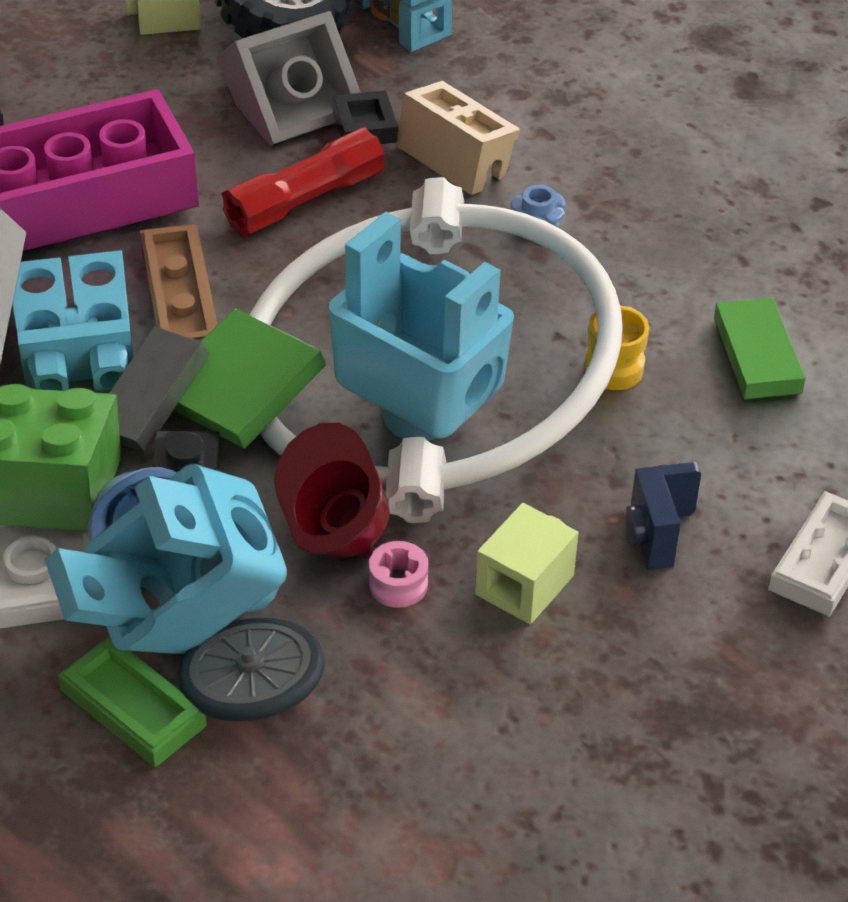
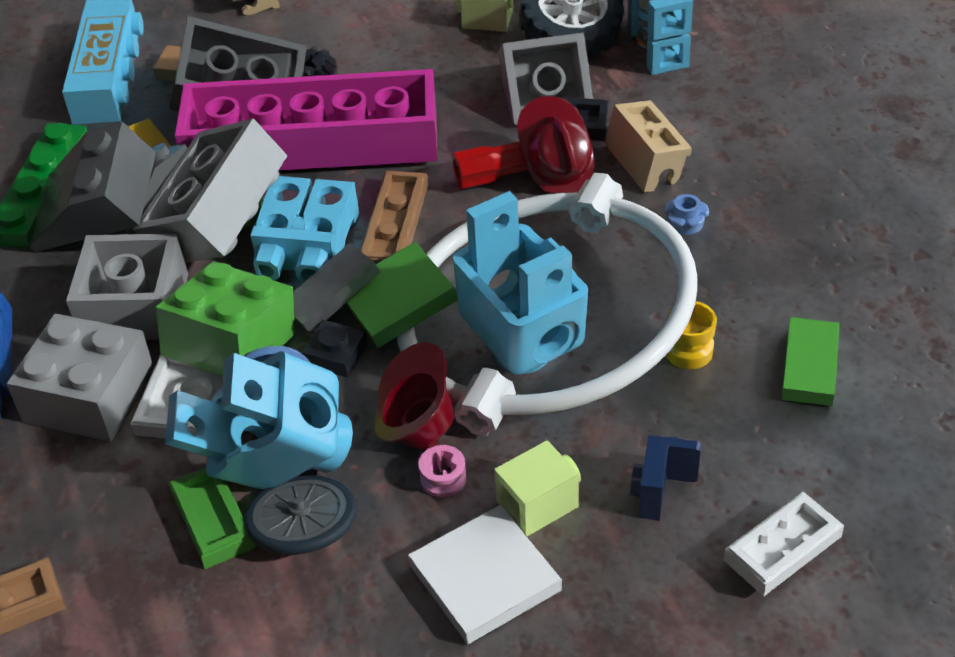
camera: 25 degrees right, 0 degrees up
none -> white tile [408,505,562,645]
none -> dark red piece [517,96,595,194]

